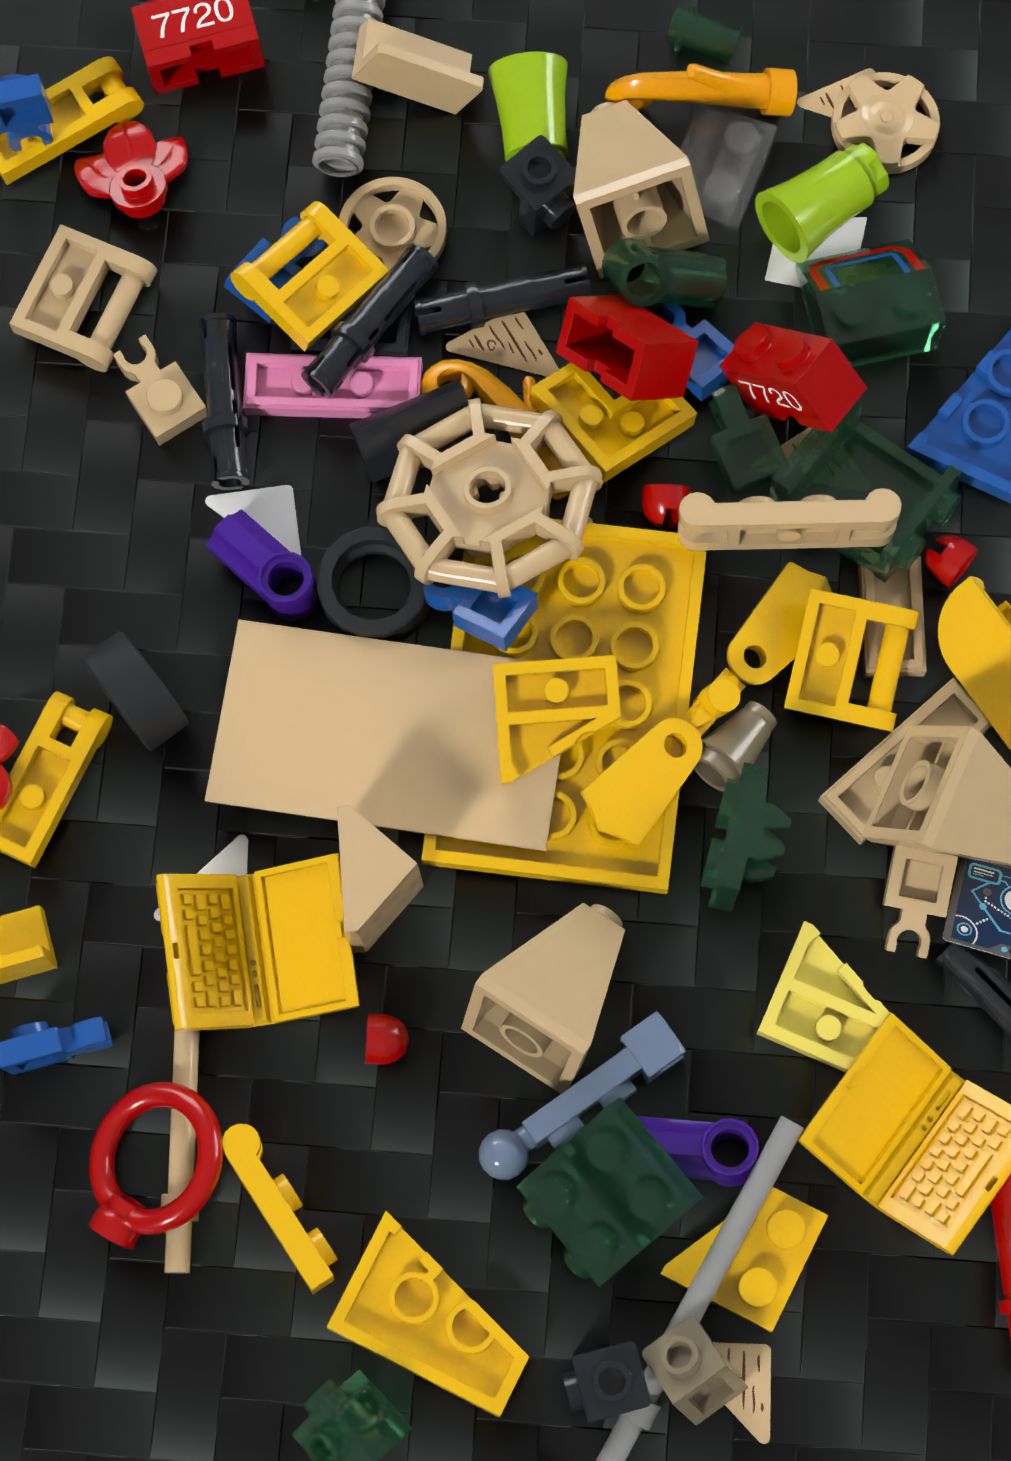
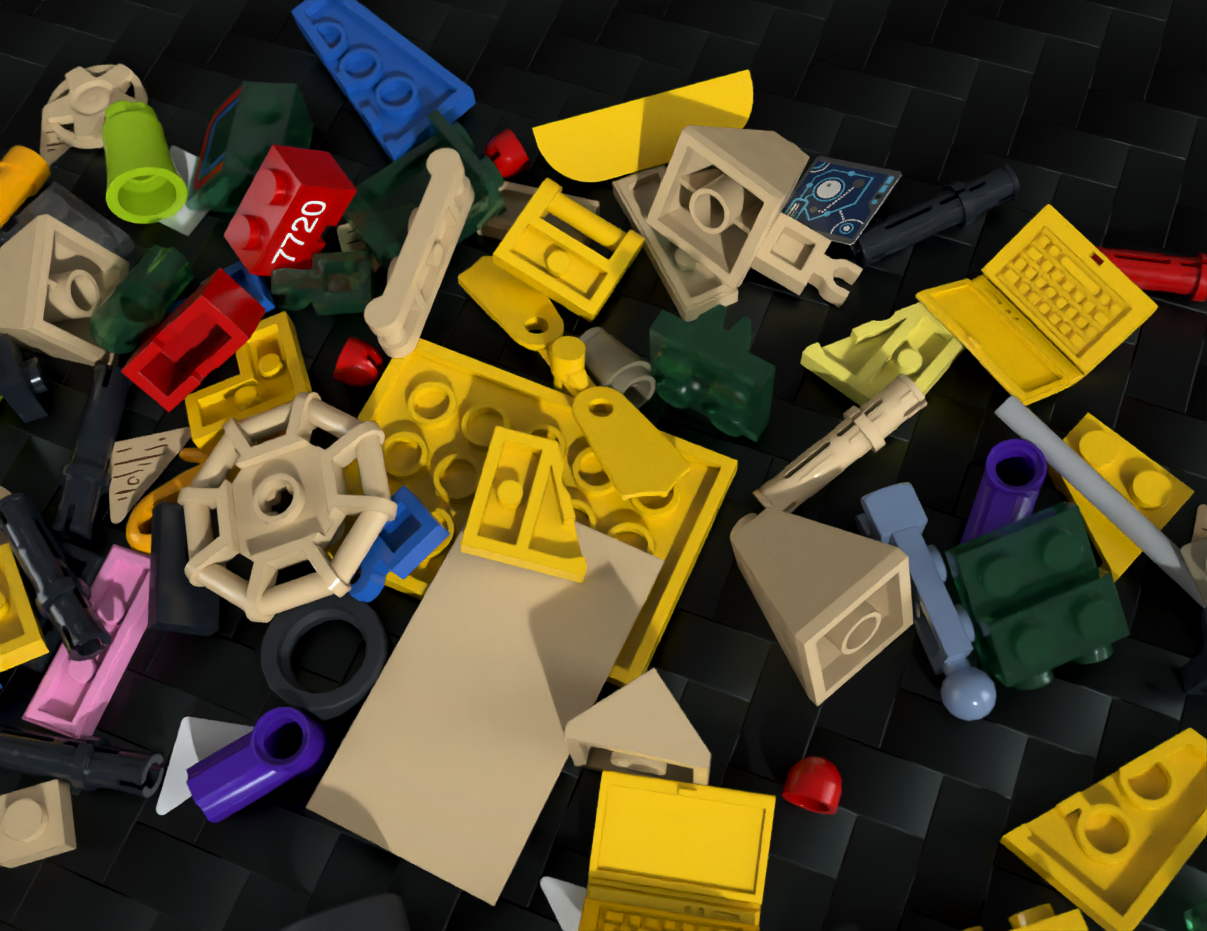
camera: 70 degrees left, 10 degrees down
none -> tan pin [752,373,928,513]

